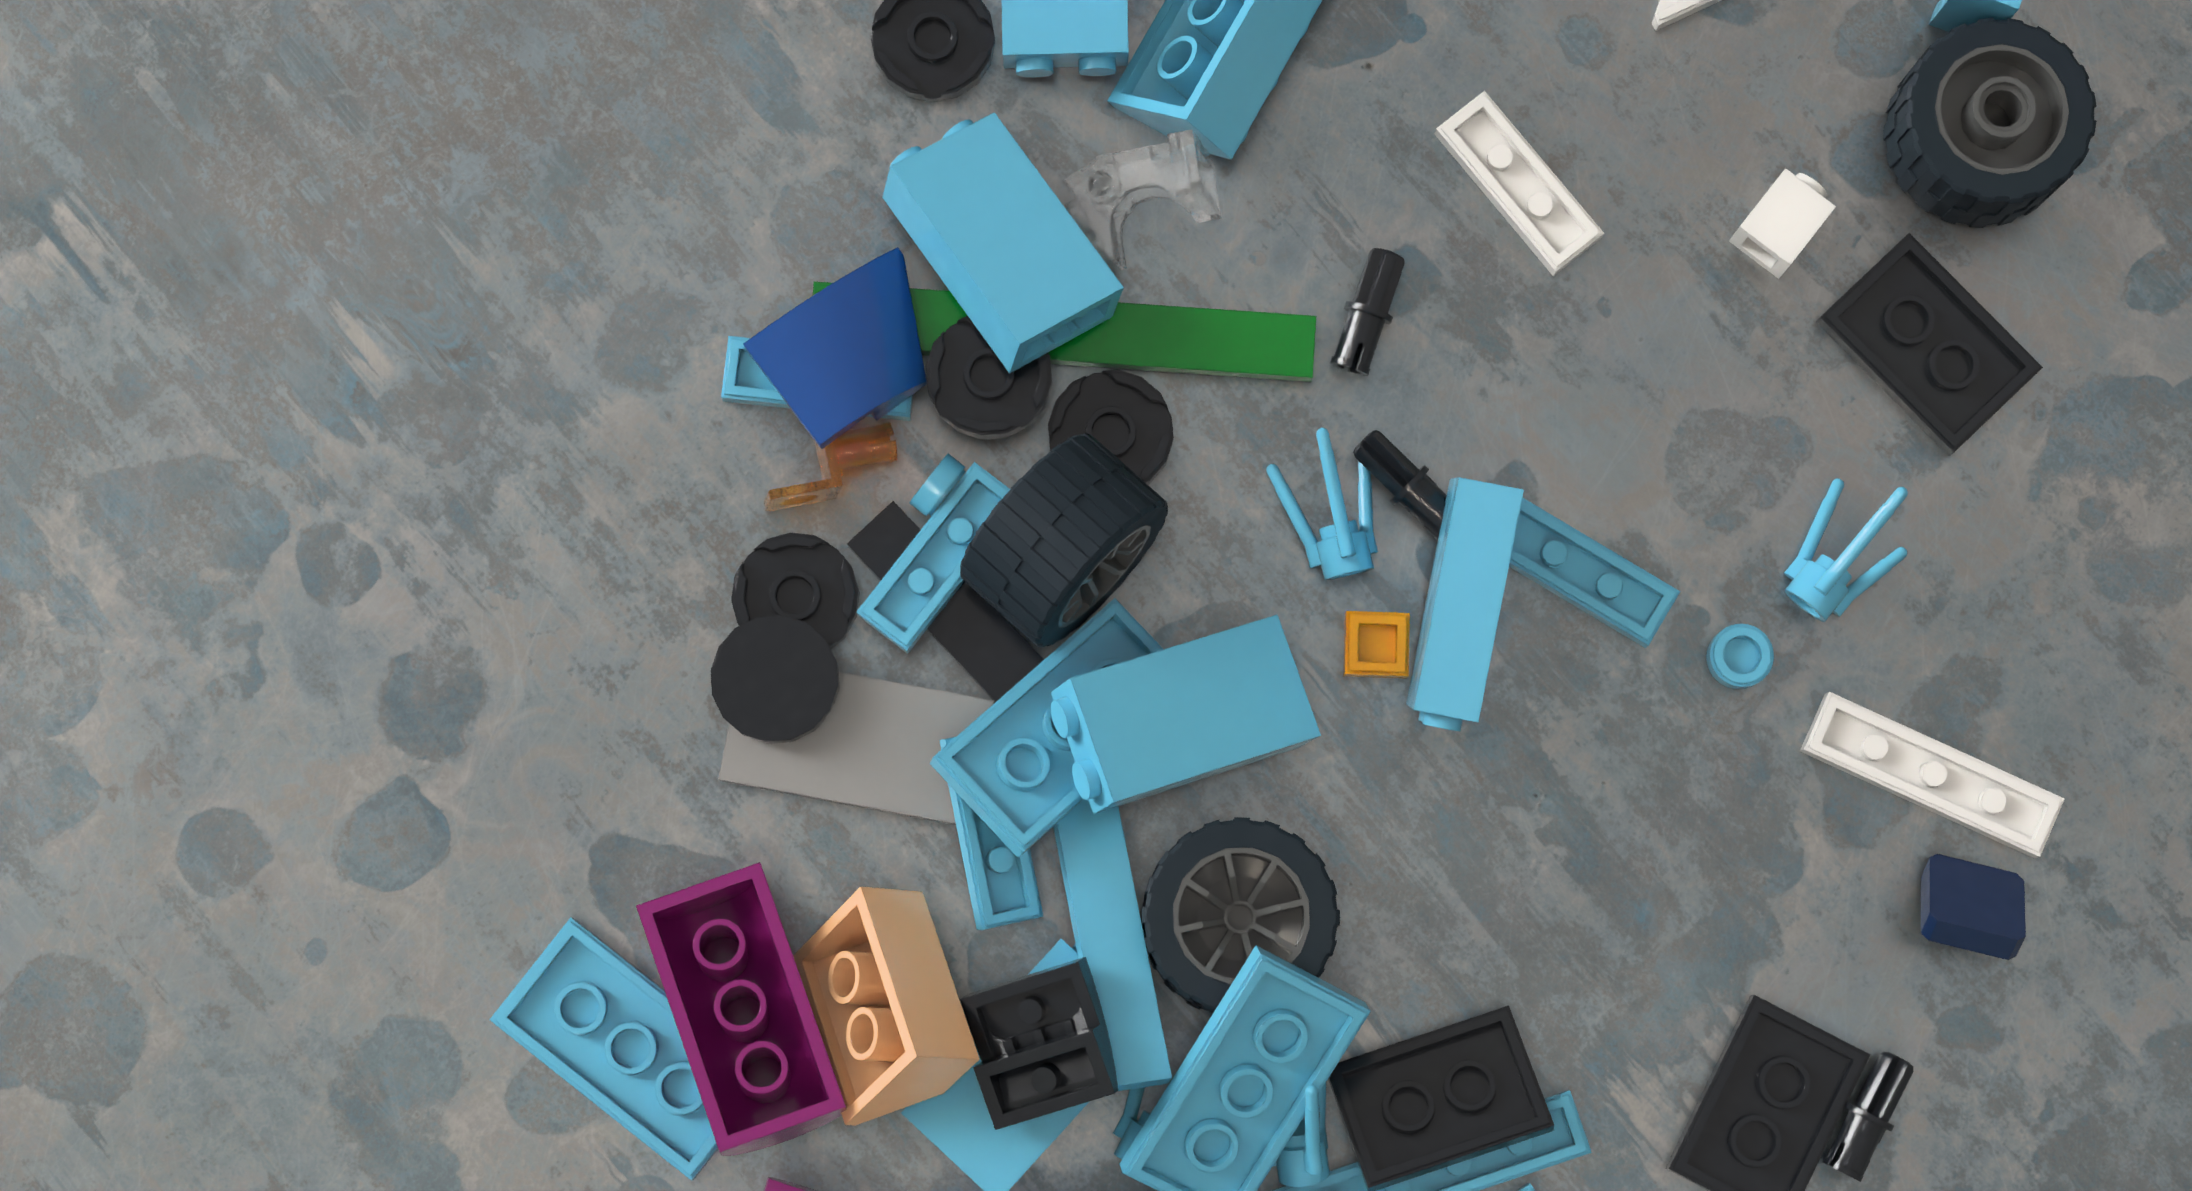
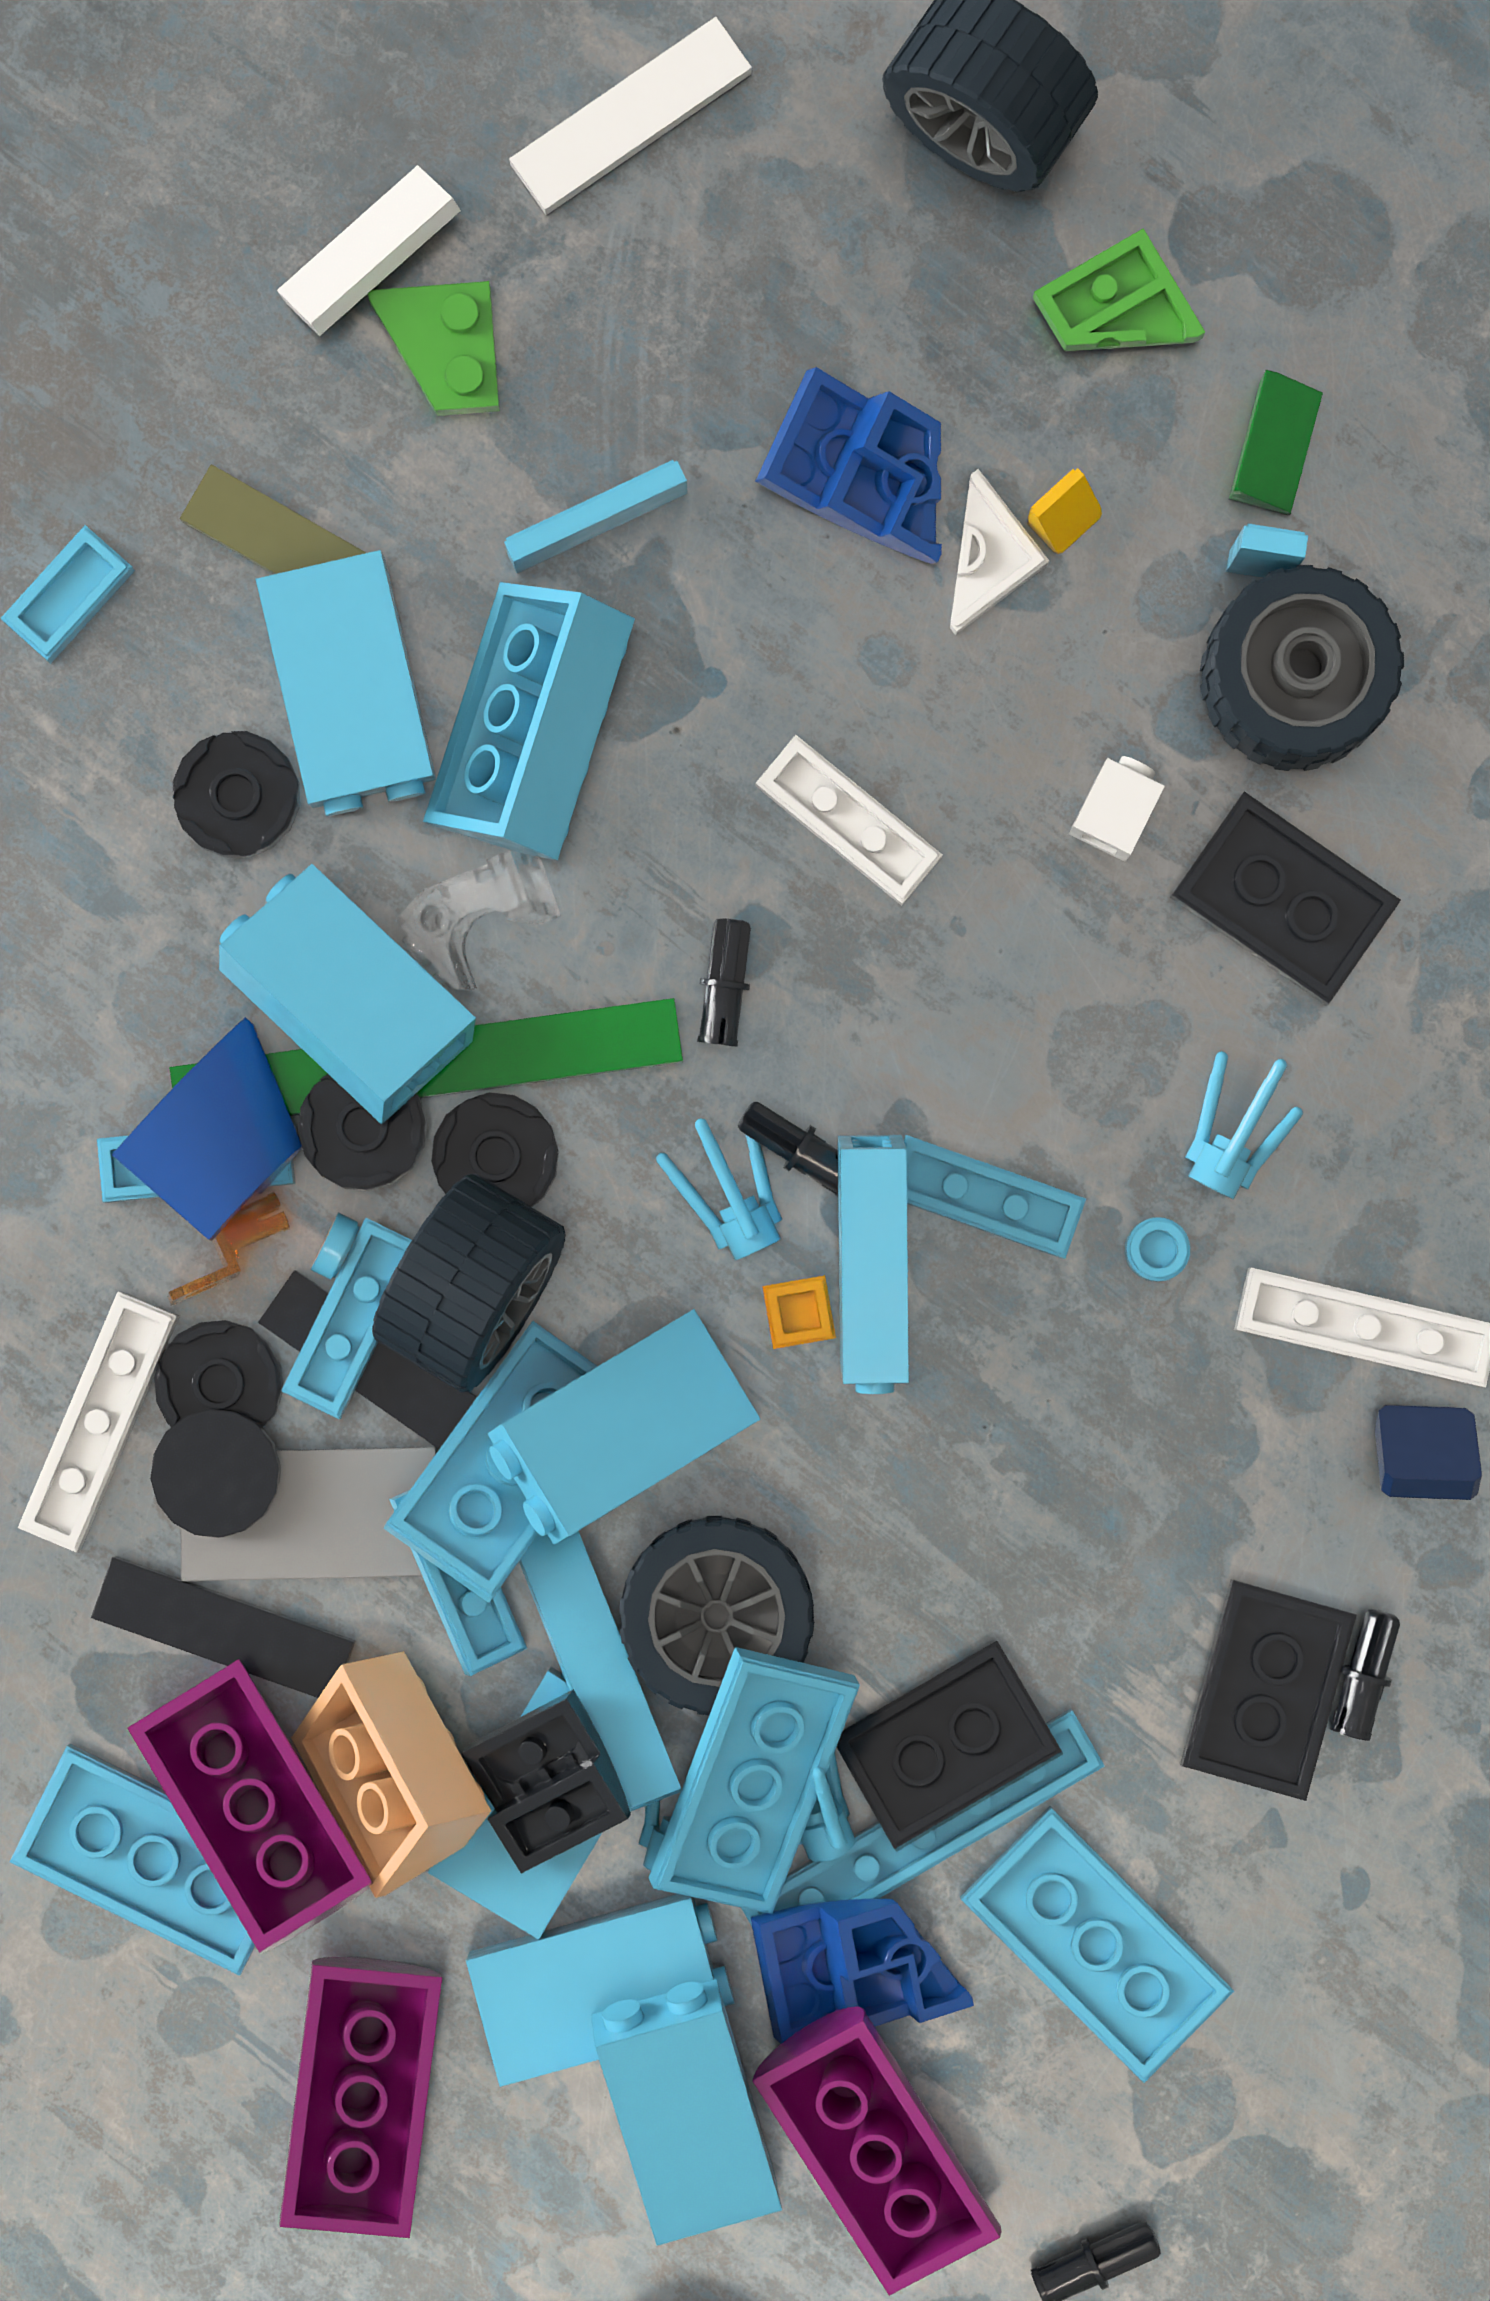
camera: 10 degrees left, 5 degrees up
none -> white tile [18,1292,179,1553]
none -> black tile [91,1556,356,1698]

